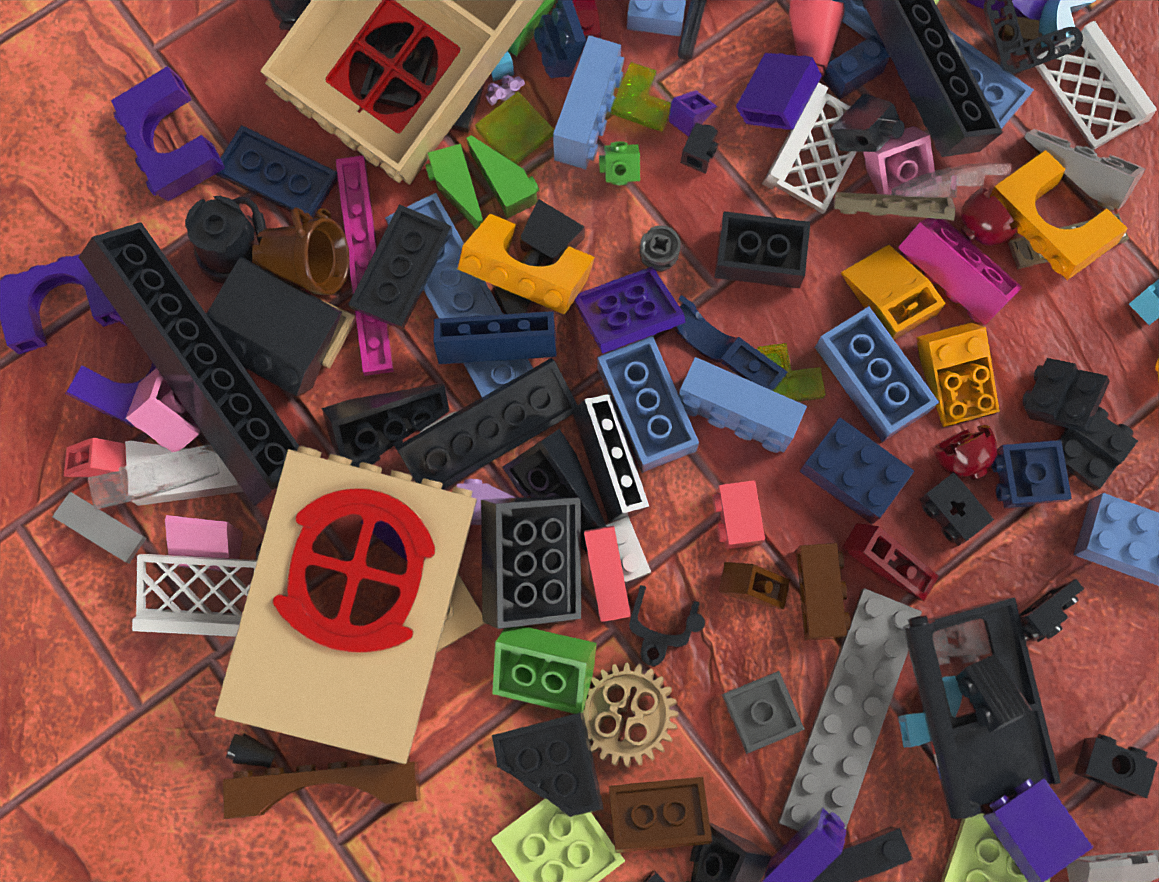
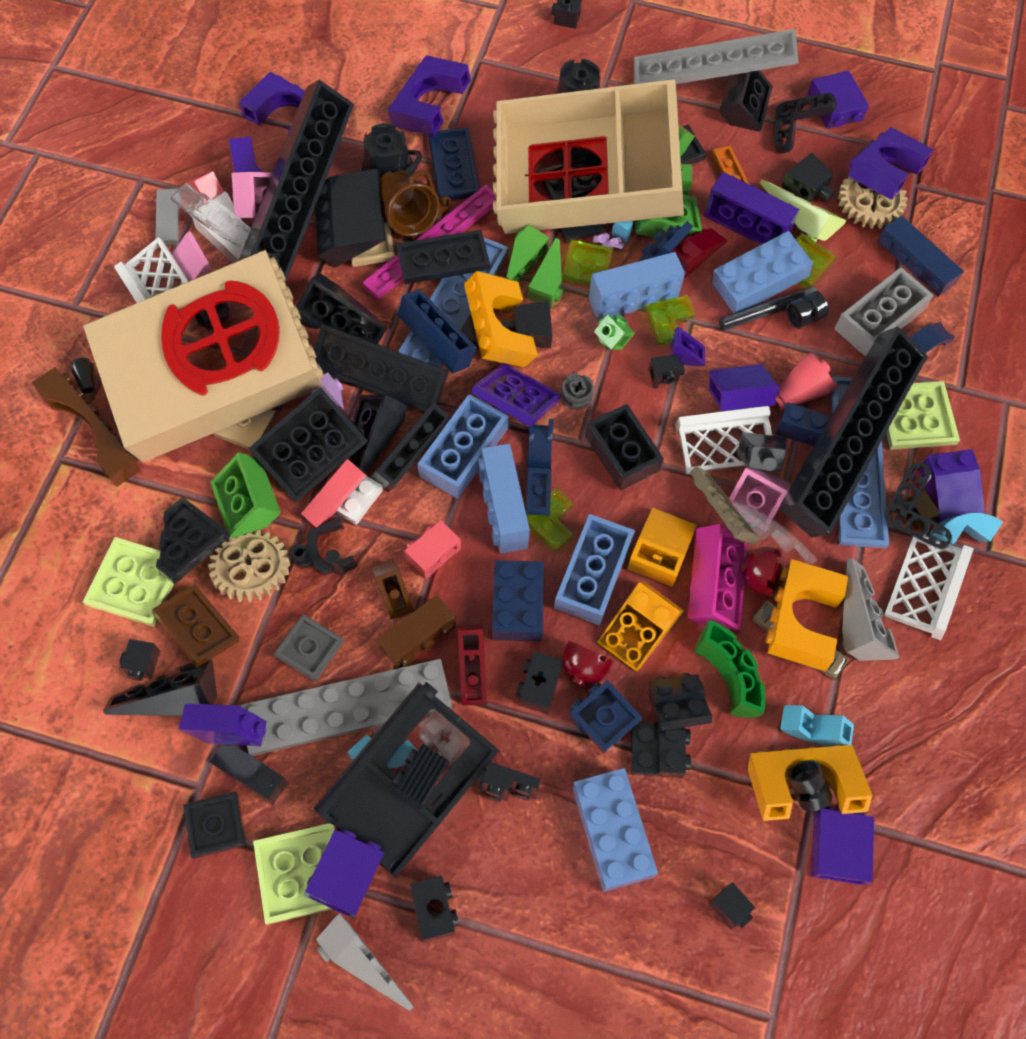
camera: 50 degrees right, 10 degrees down
none -> green brick [694,620,765,718]

